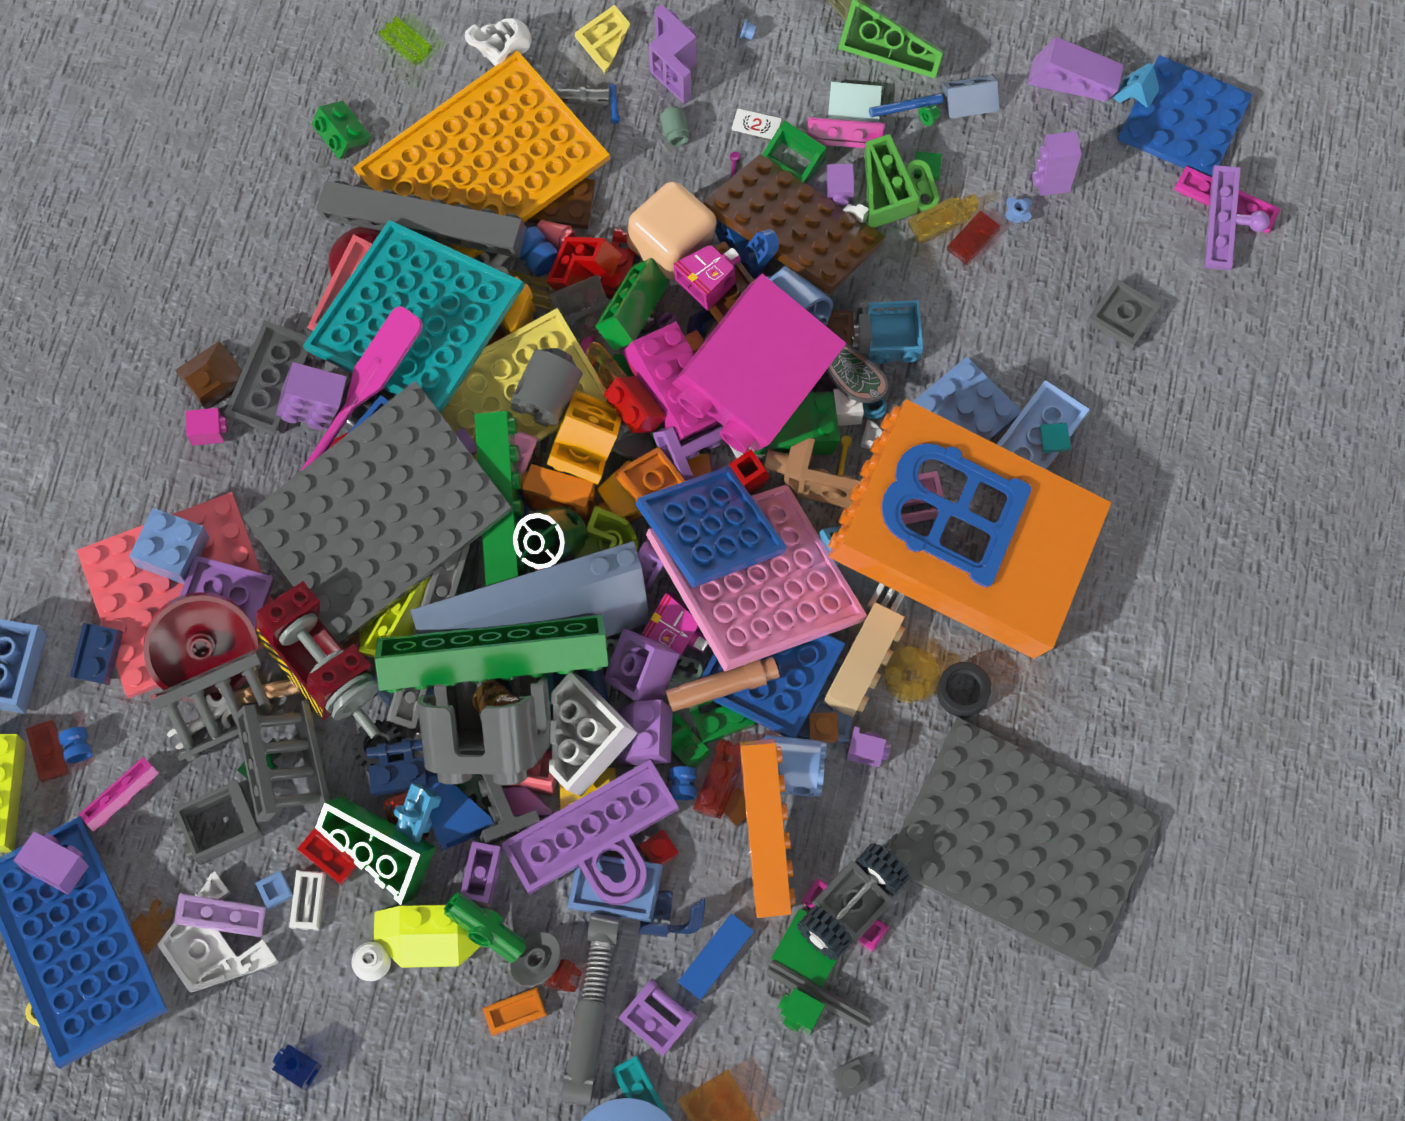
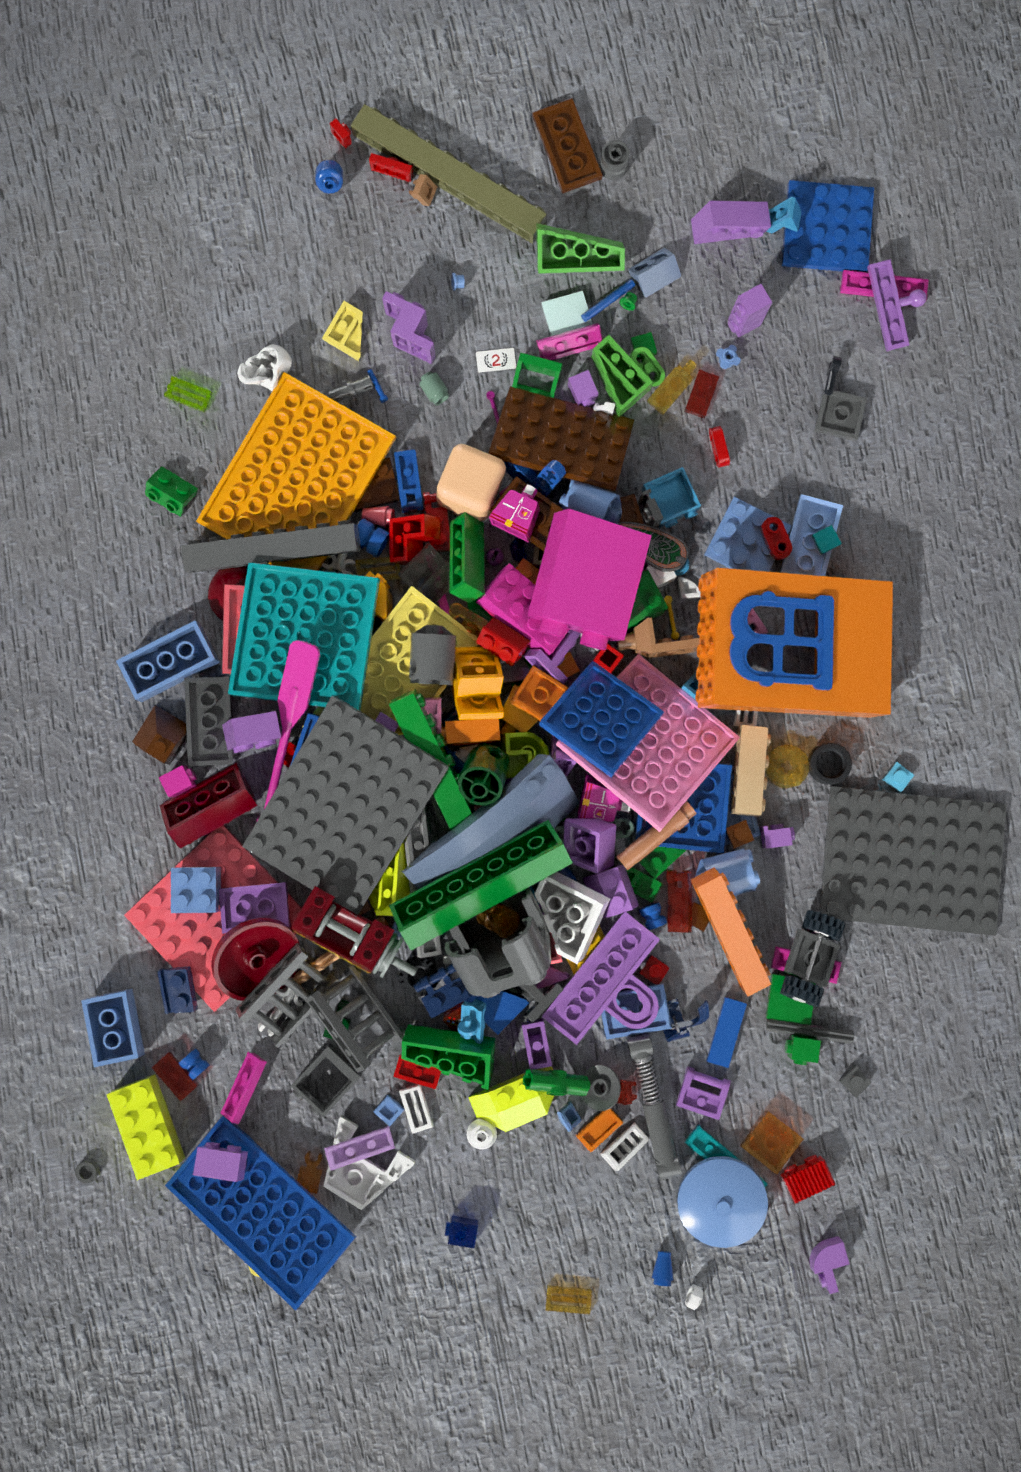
camera: 25 degrees left, 15 degrees up
none -> medium blue brick [116,620,220,702]
none -> dark red slope [159,763,258,849]
none -> blue plate [394,449,424,513]
none -> medium blue slope [557,1101,582,1132]
none -> white slope [600,1122,650,1171]
none -> red beam [709,426,730,468]
none -> red plate [761,517,792,560]
none -> black bar [824,355,842,395]
none -> medium azure plate [882,762,914,793]

